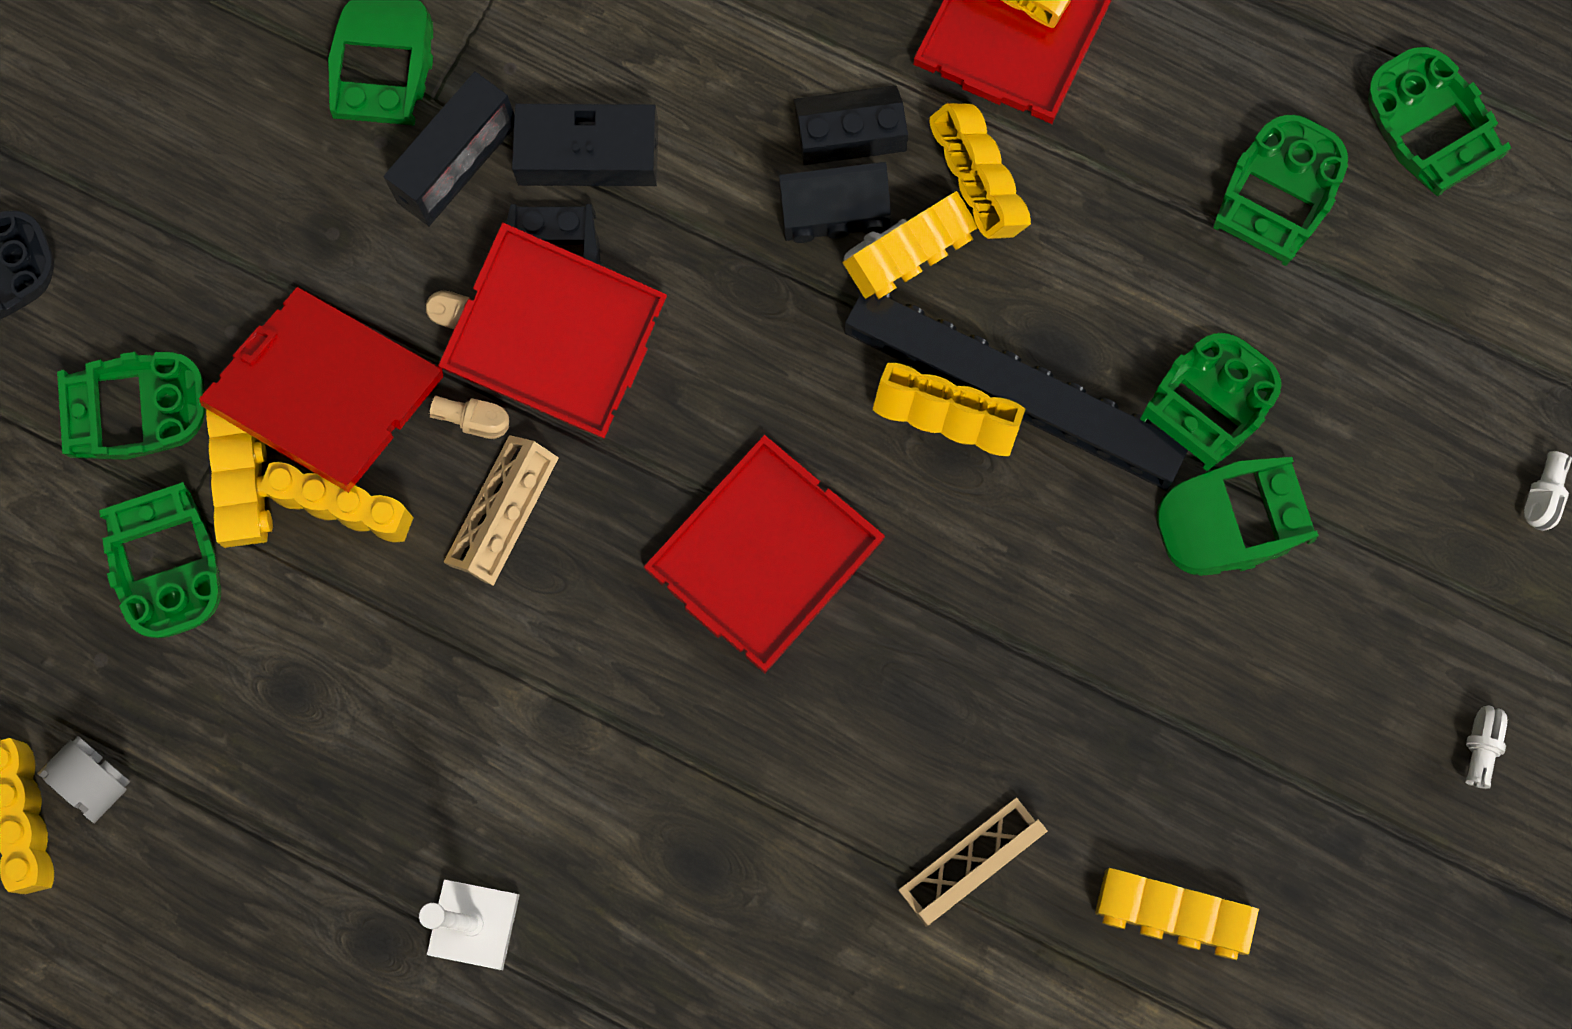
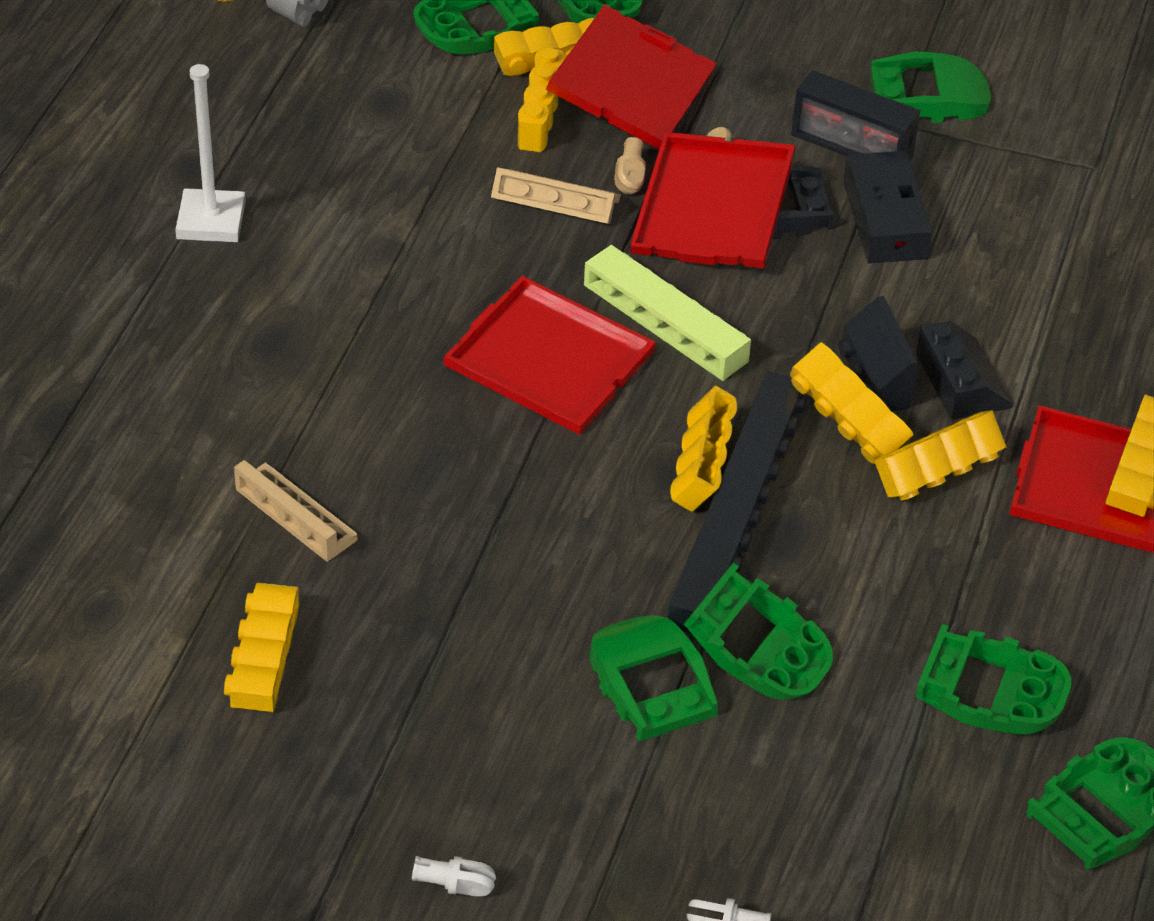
camera: 75 degrees right, 30 degrees down
none -> yellowish green brick [584,245,751,381]

